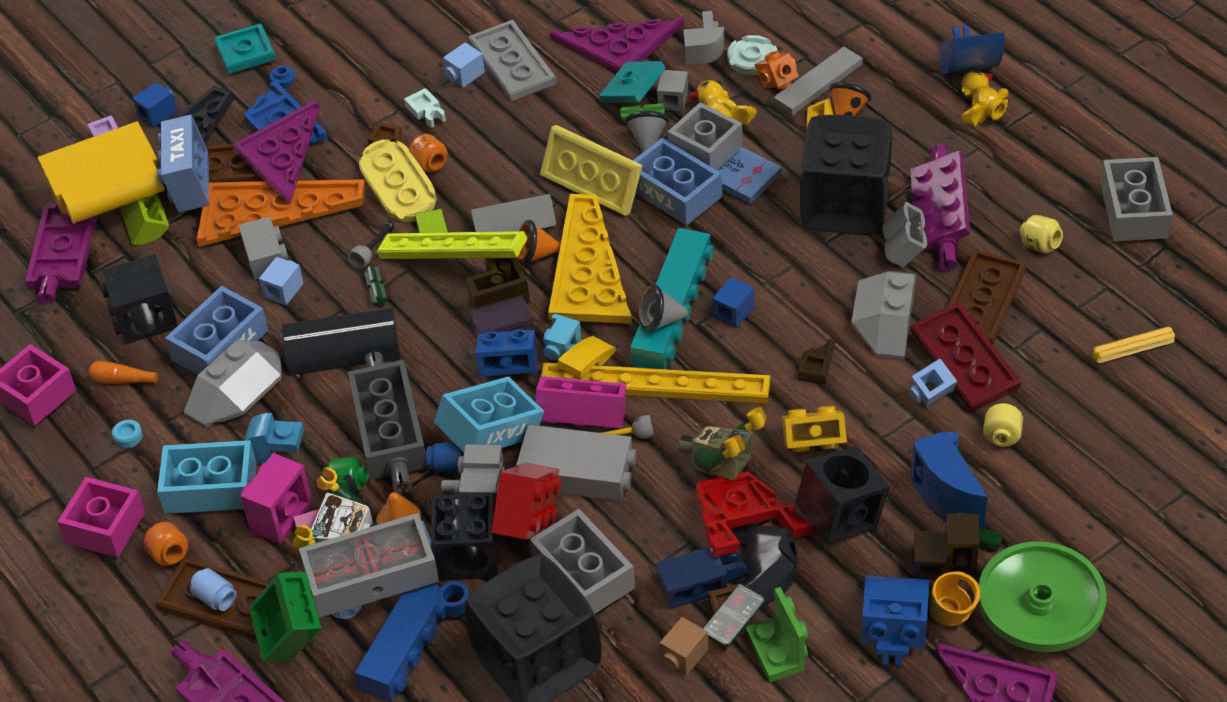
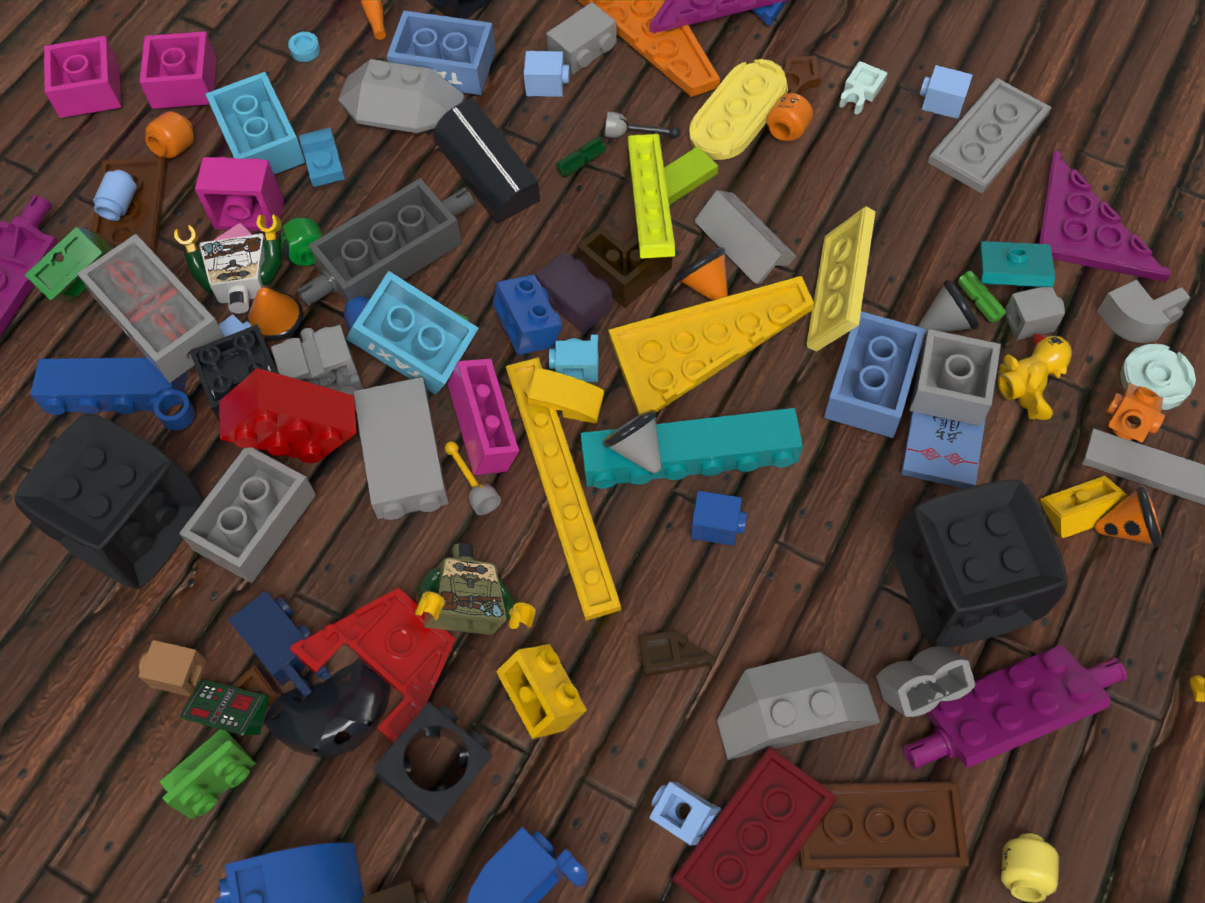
camera: 65 degrees right, 15 degrees up
none -> dark pink brick [44,36,121,118]

